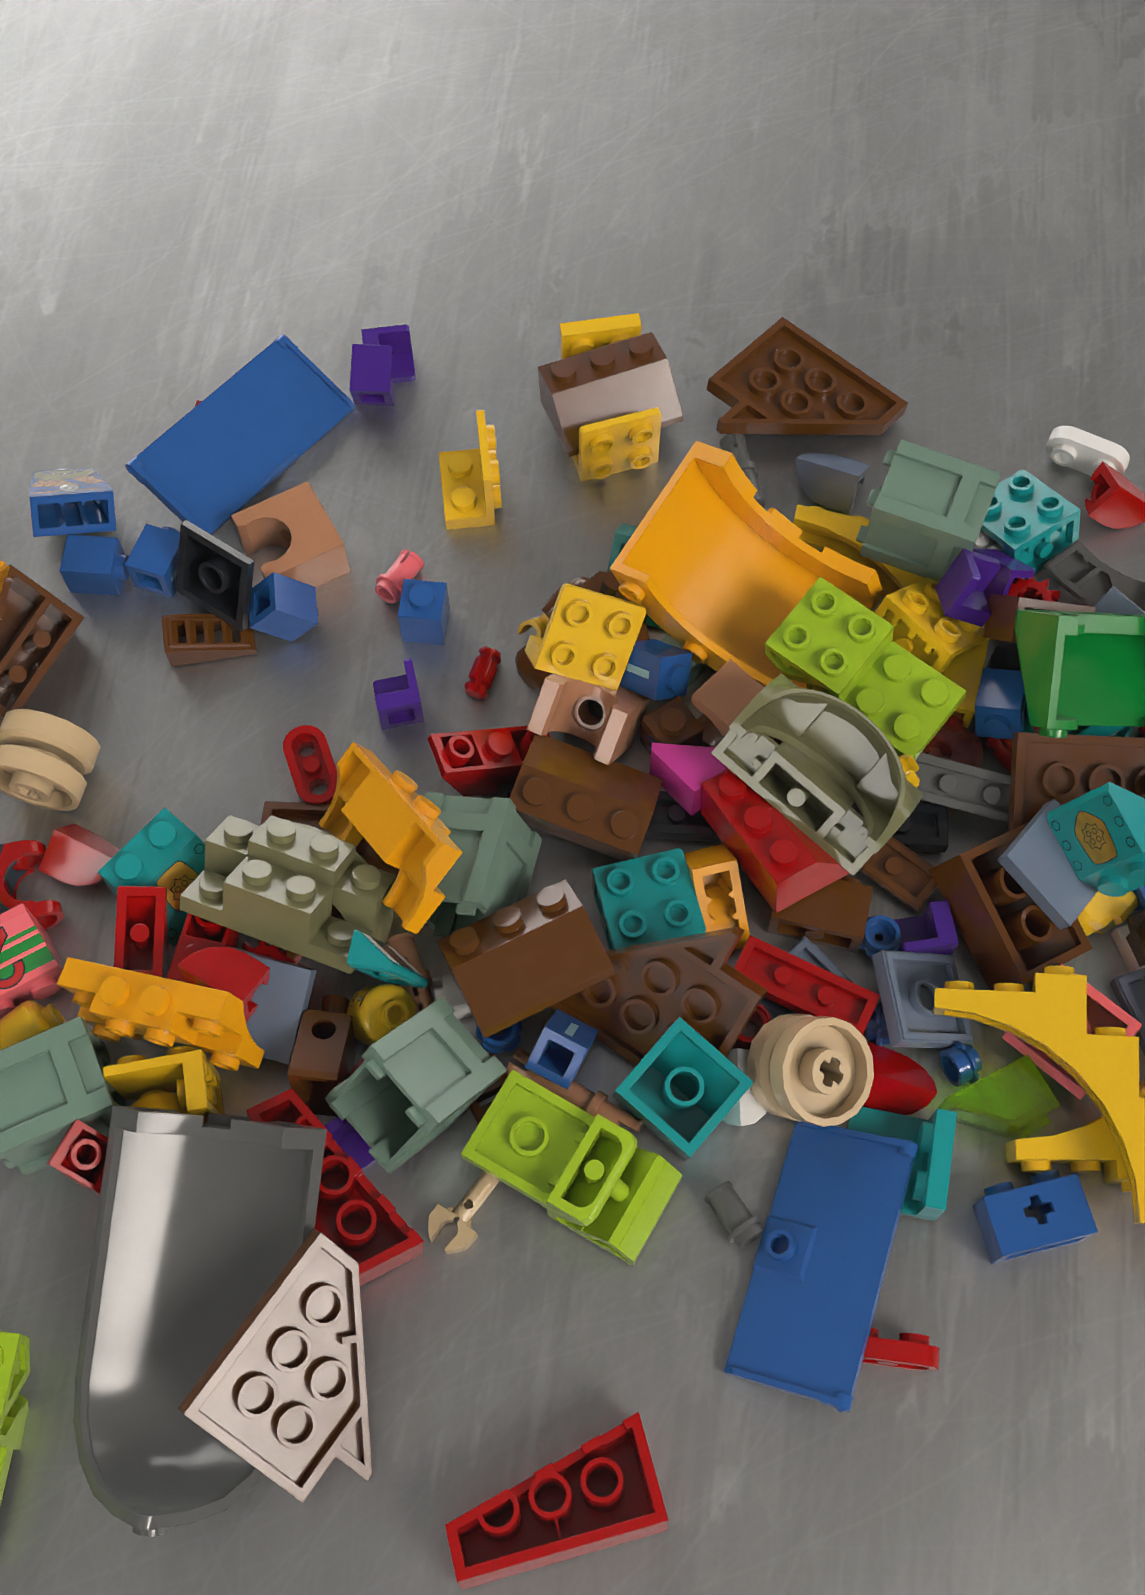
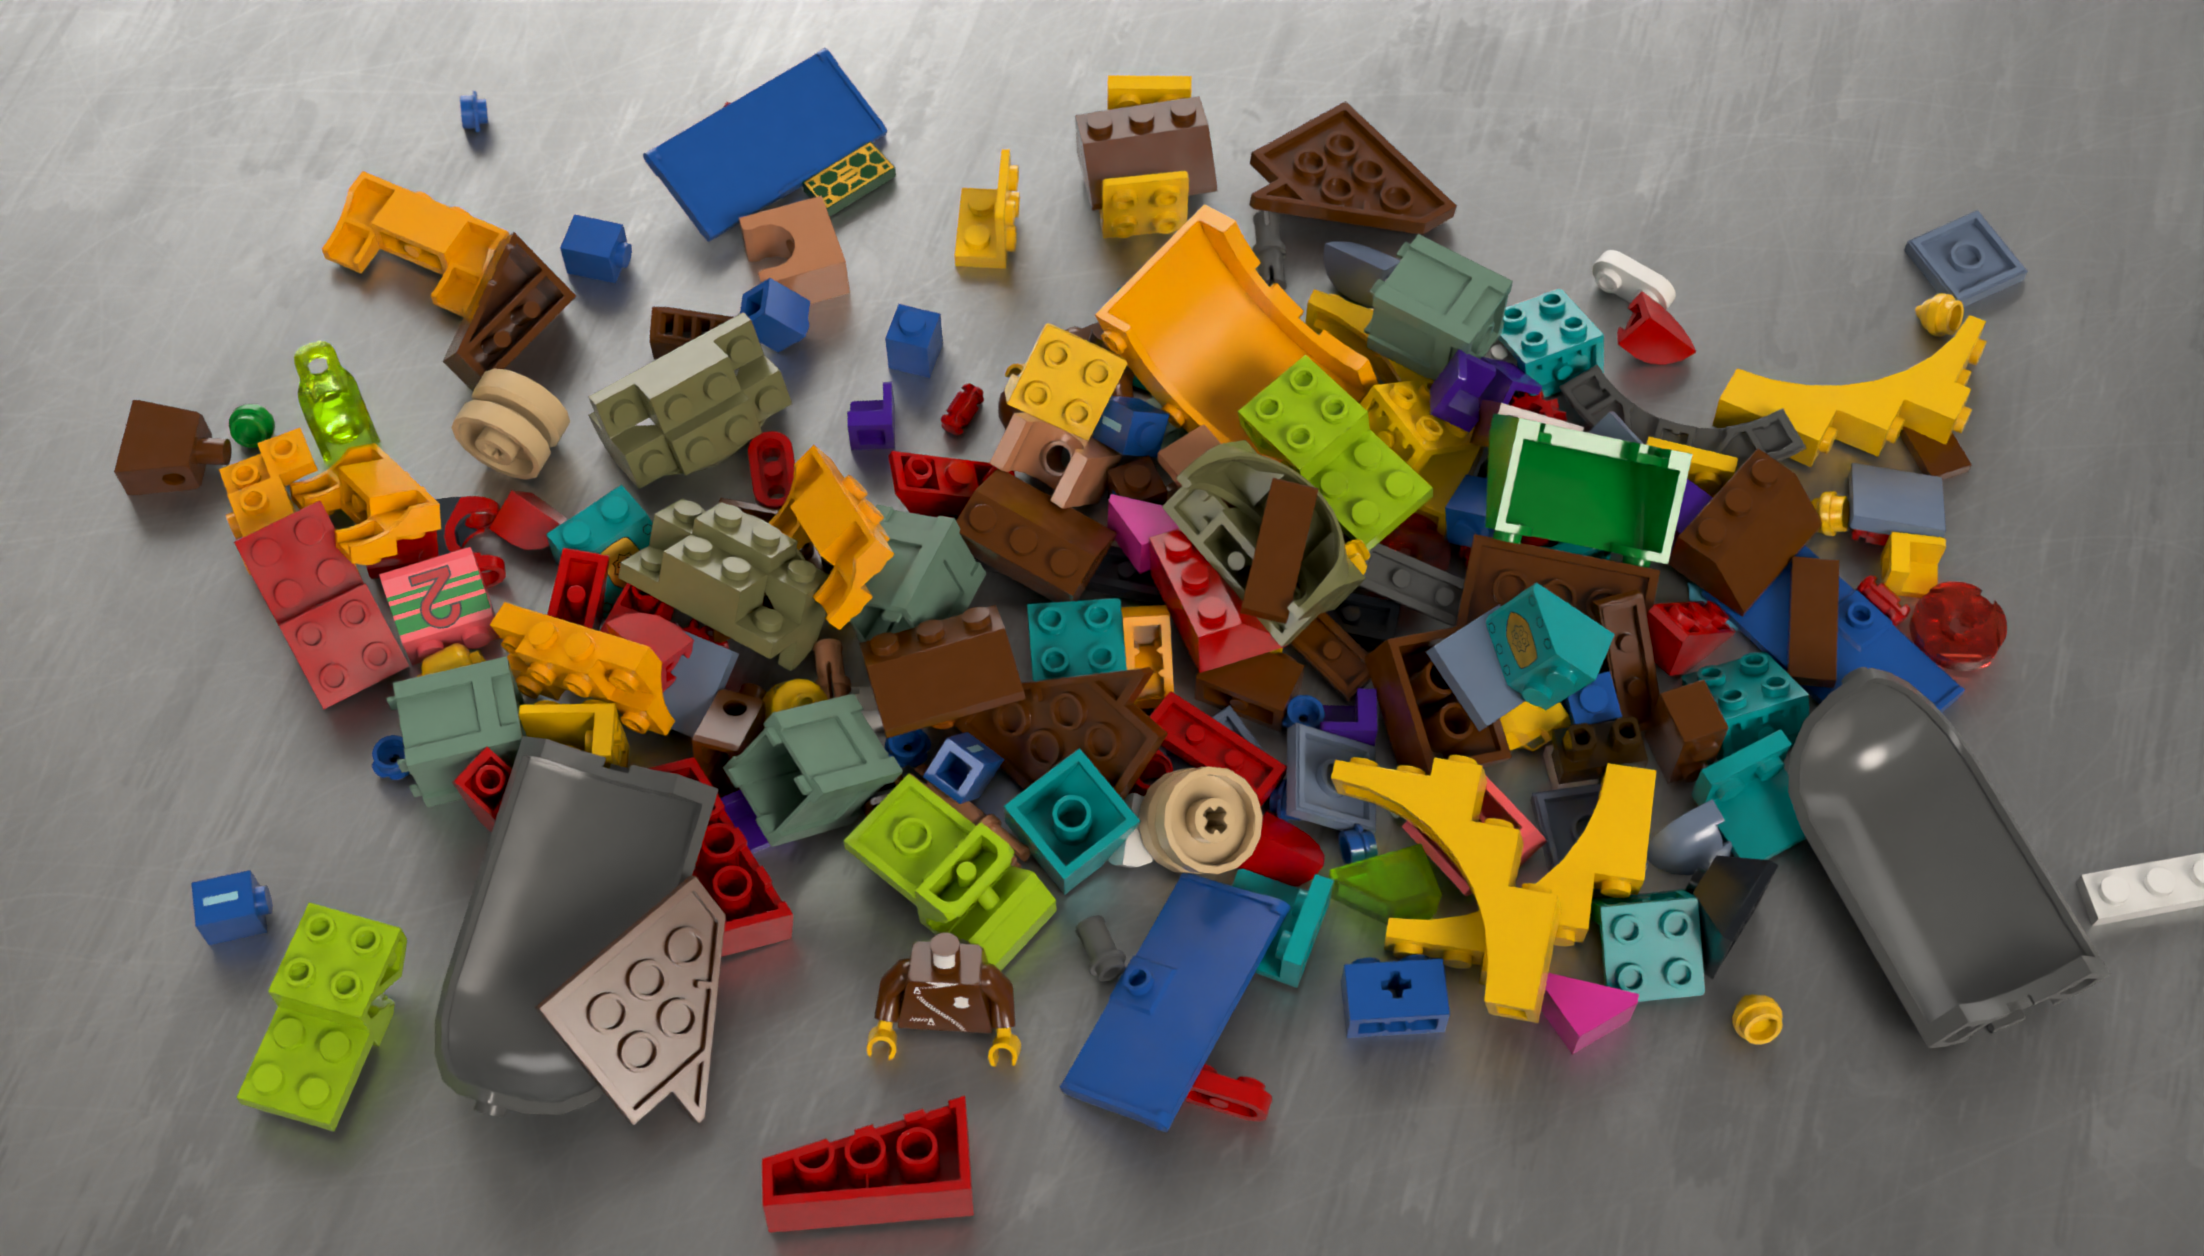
camera: 10 degrees right, 5 degrees down
blue torso [29,468,116,537] -> none
blue brick [125,523,180,598] -> none
black slope [176,520,255,632] -> none
teal slope [346,929,428,989] -> none
dark purple panel [349,344,395,406] -> none
dark purple panel [361,324,416,384] -> none
coral pin [375,549,424,604] -> none
tan bar [428,1171,500,1254] -> none
none -> olive piece [588,312,792,489]
none -> dark green tile [802,141,896,217]
none -> reddish brown torso [867,932,1022,1067]
none -> reddish brown tile [1240,478,1319,624]

